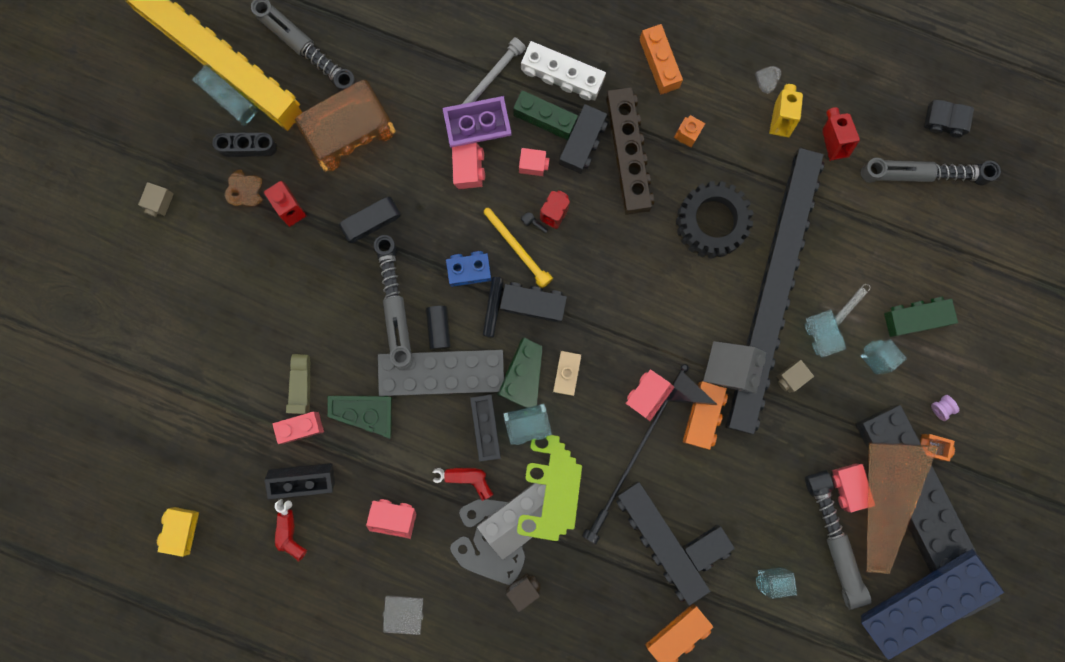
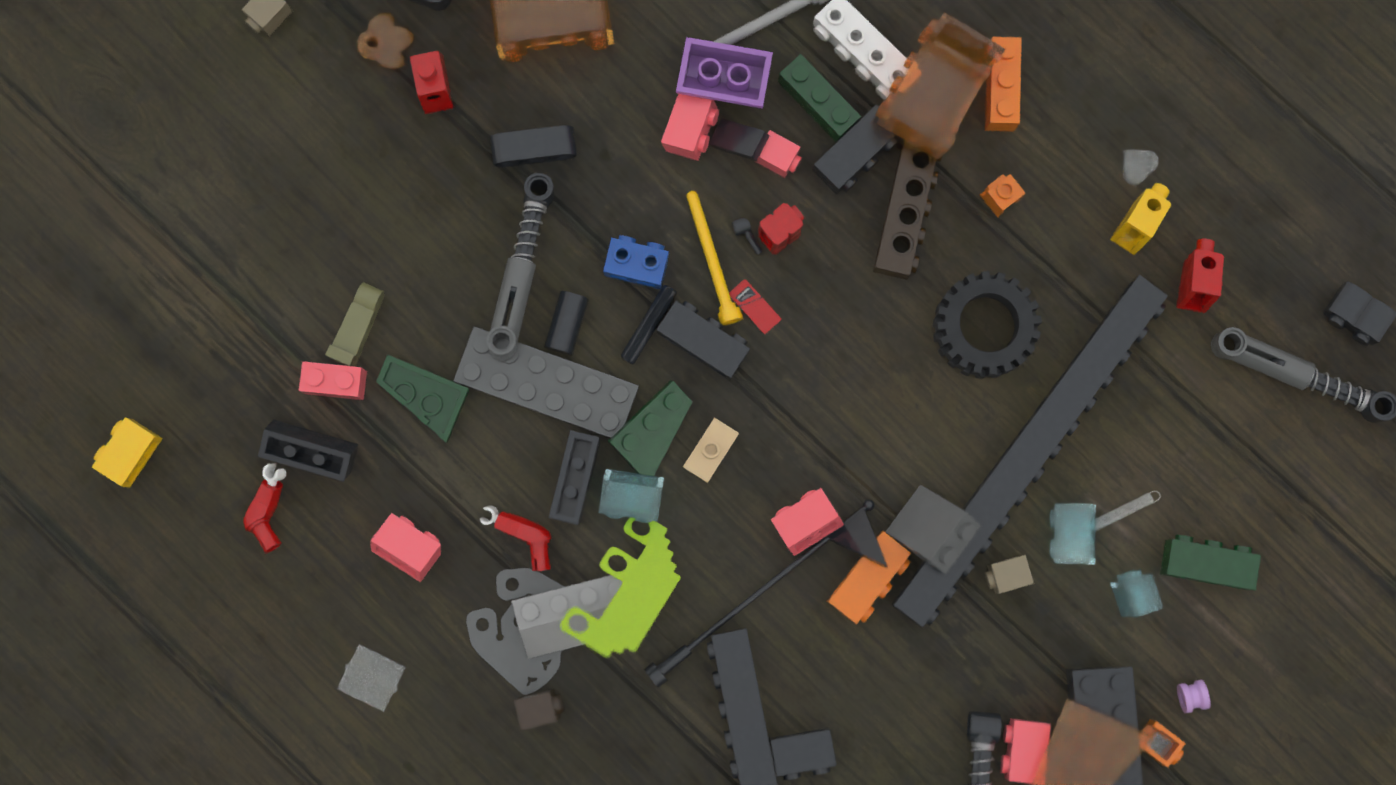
camera: 25 degrees right, 0 degrees up
none -> black tile [709,118,770,161]
none -> red sticker [729,280,781,334]
none -> clear orange windscreen [875,12,1005,159]

